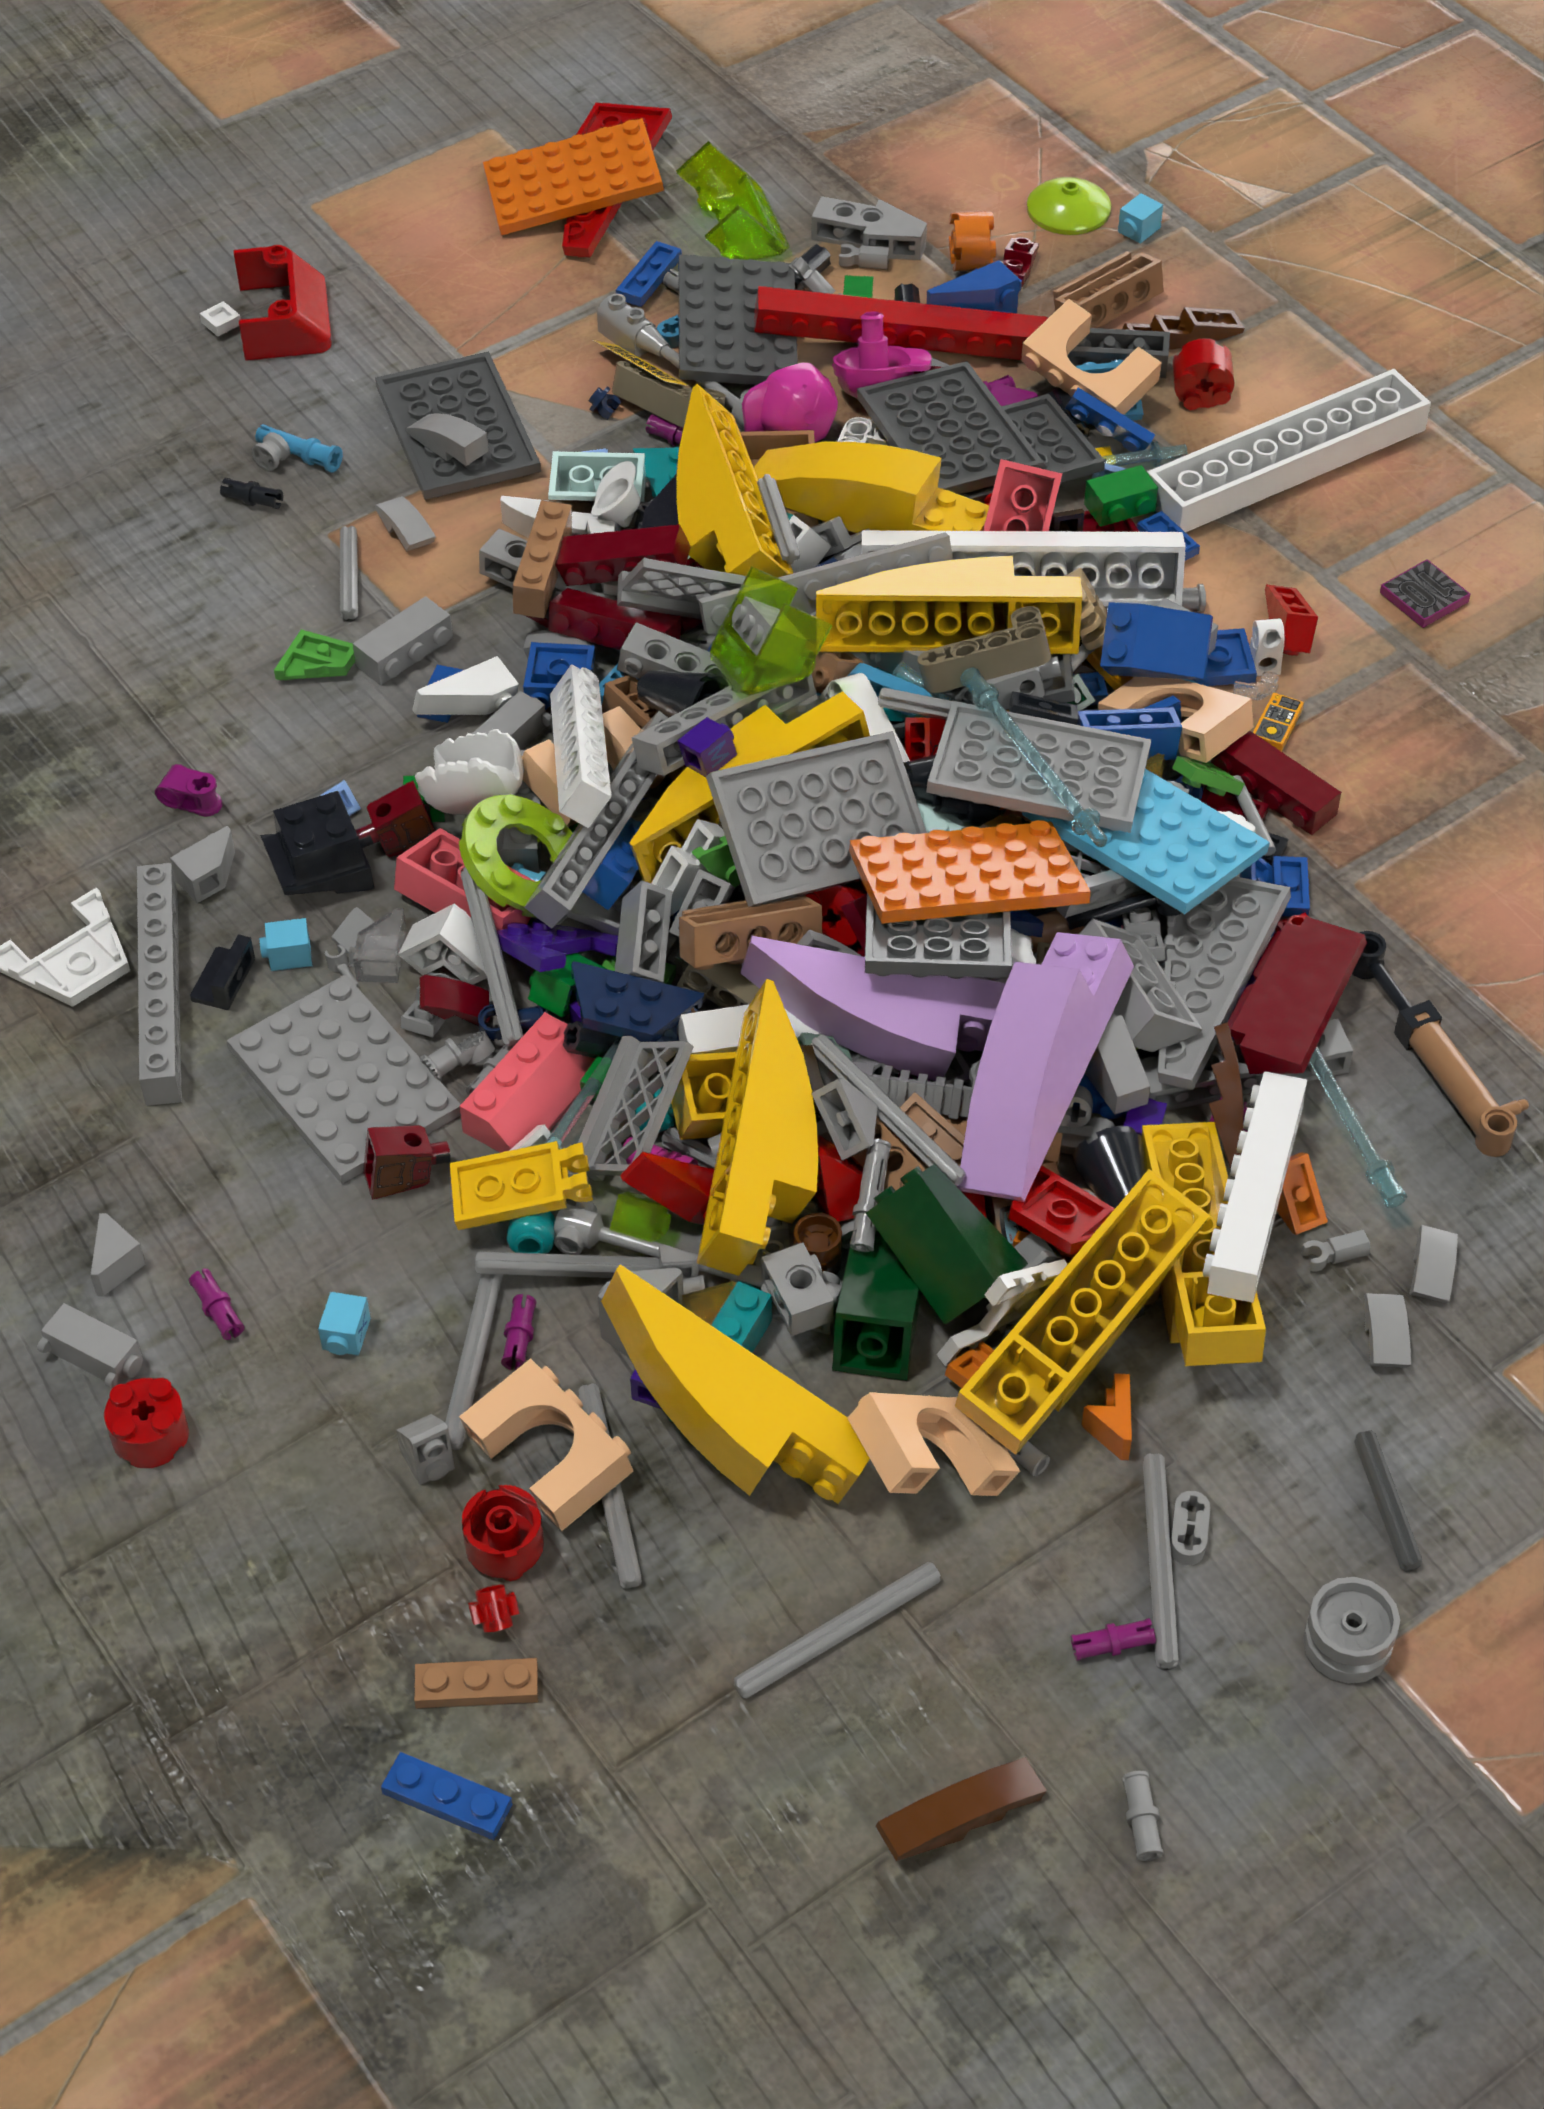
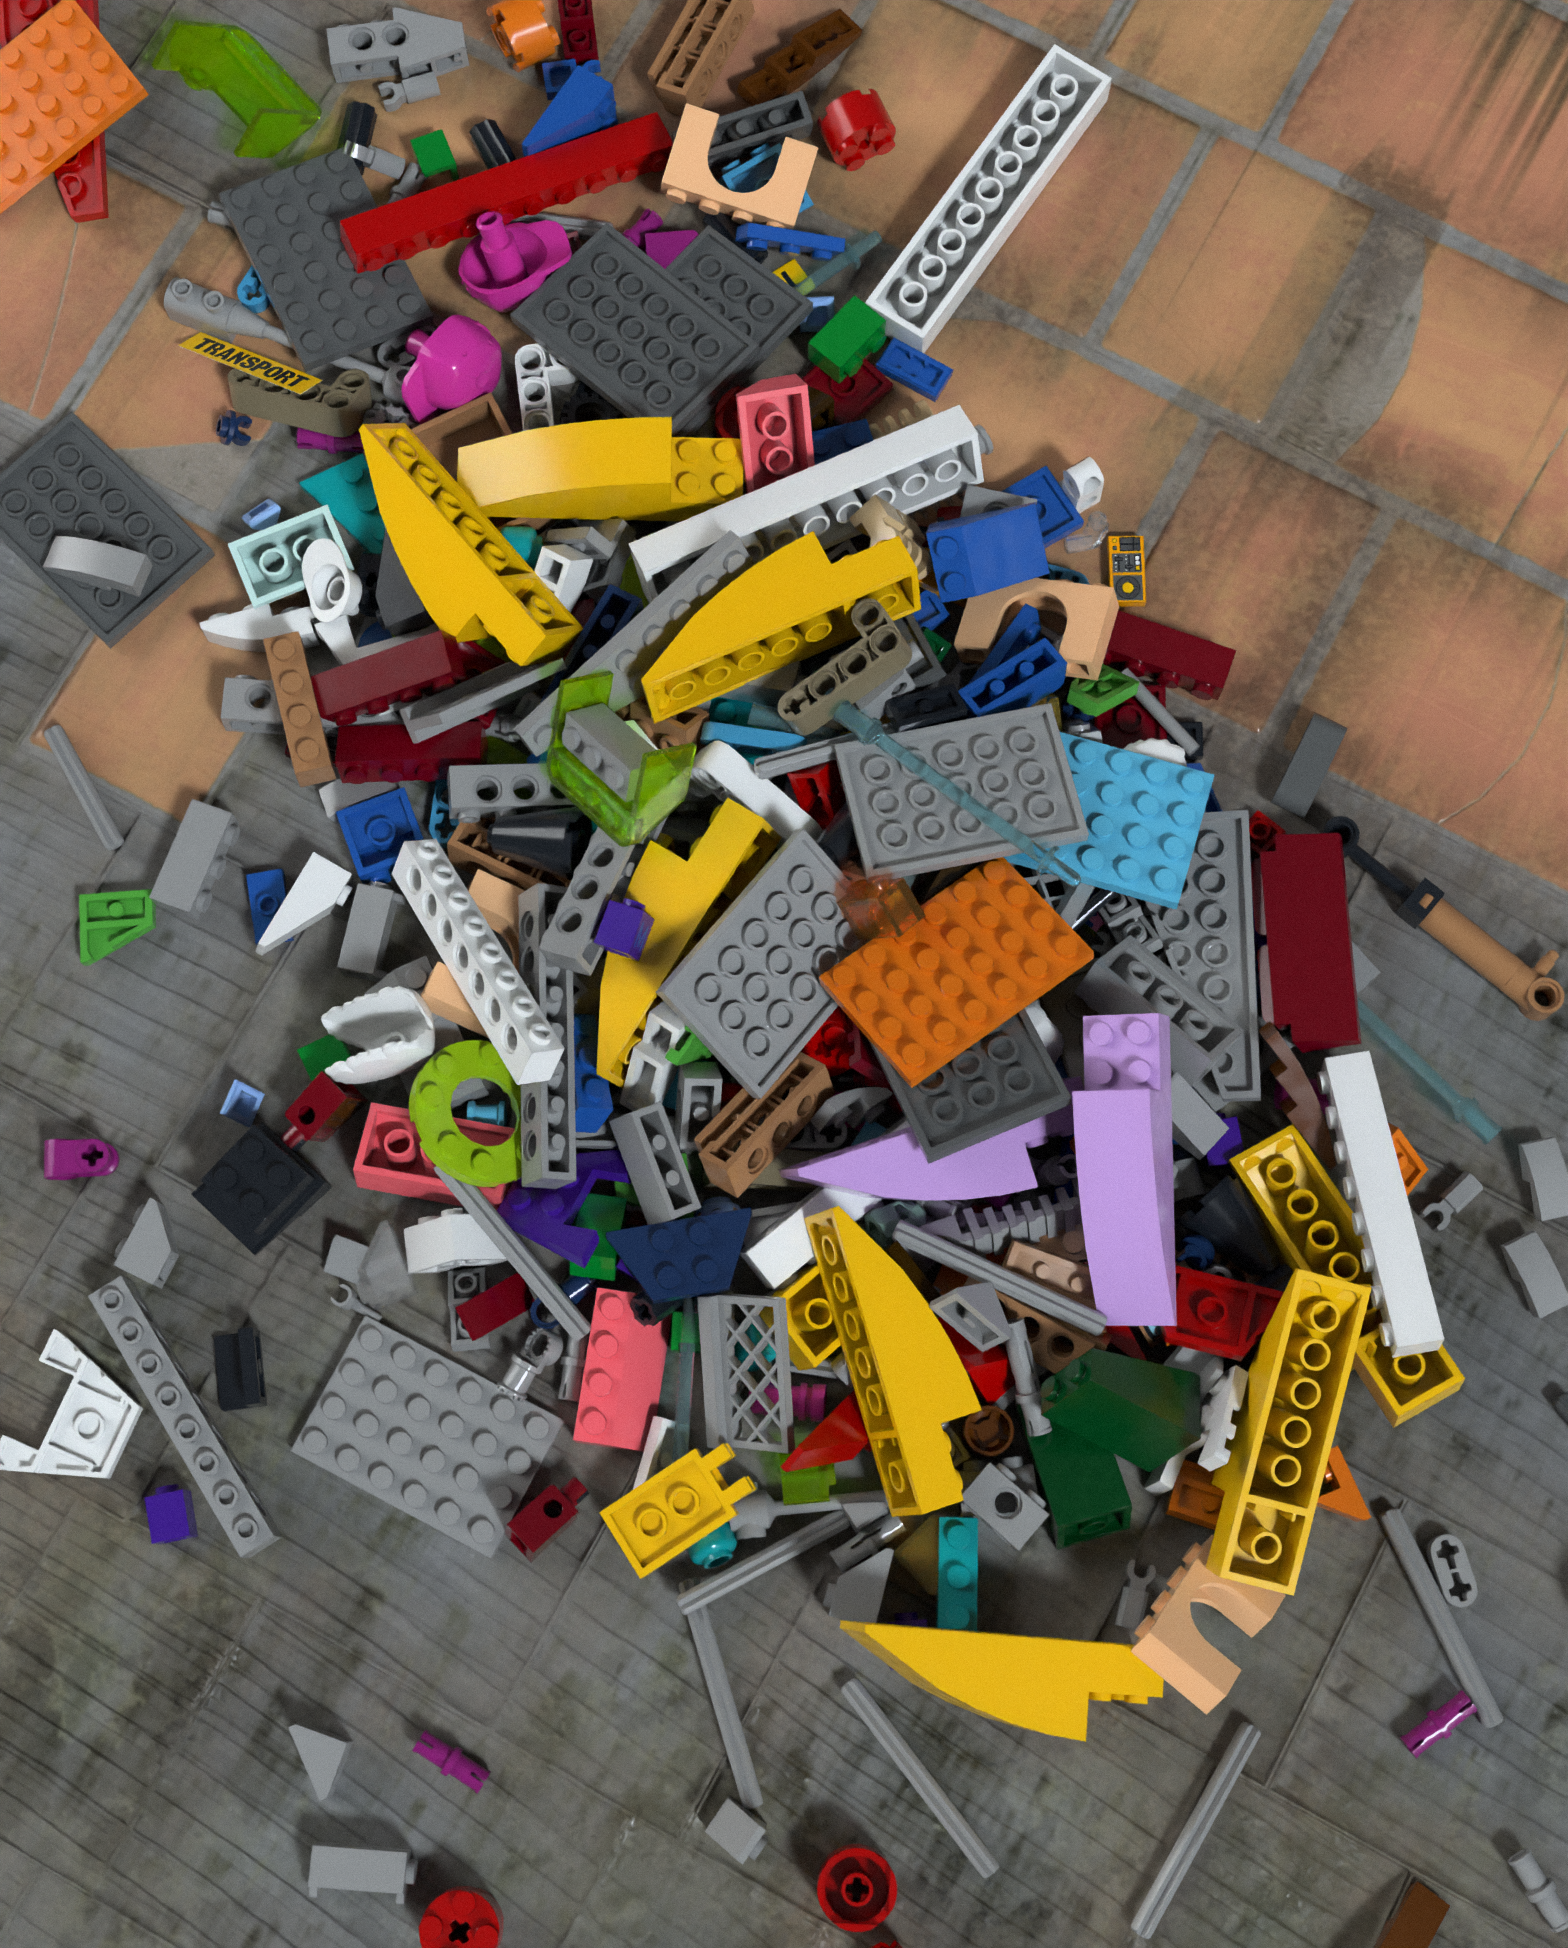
camera: 25 degrees left, 25 degrees up
medium azure brick [259,918,312,971] -> none
medium azure brick [318,1292,371,1356] -> none
light grey slope [375,496,436,552] -> none
light nougat arch [459,1358,633,1531] -> none
magenta pin [501,1294,537,1370] -> none
blue plate [616,241,682,307] -> none
light grey axle [757,474,800,564] -> none
red slope [1265,584,1318,656] -> none
blue plate [1272,856,1310,917] -> none
tile [1380,559,1471,628] -> none
none -> dark purple brick [144,1484,198,1545]
none -> clear orange brick [836,876,926,940]
none -> dark blue plate [1175,1234,1215,1271]
none -> dark grey beam [1271,713,1348,818]

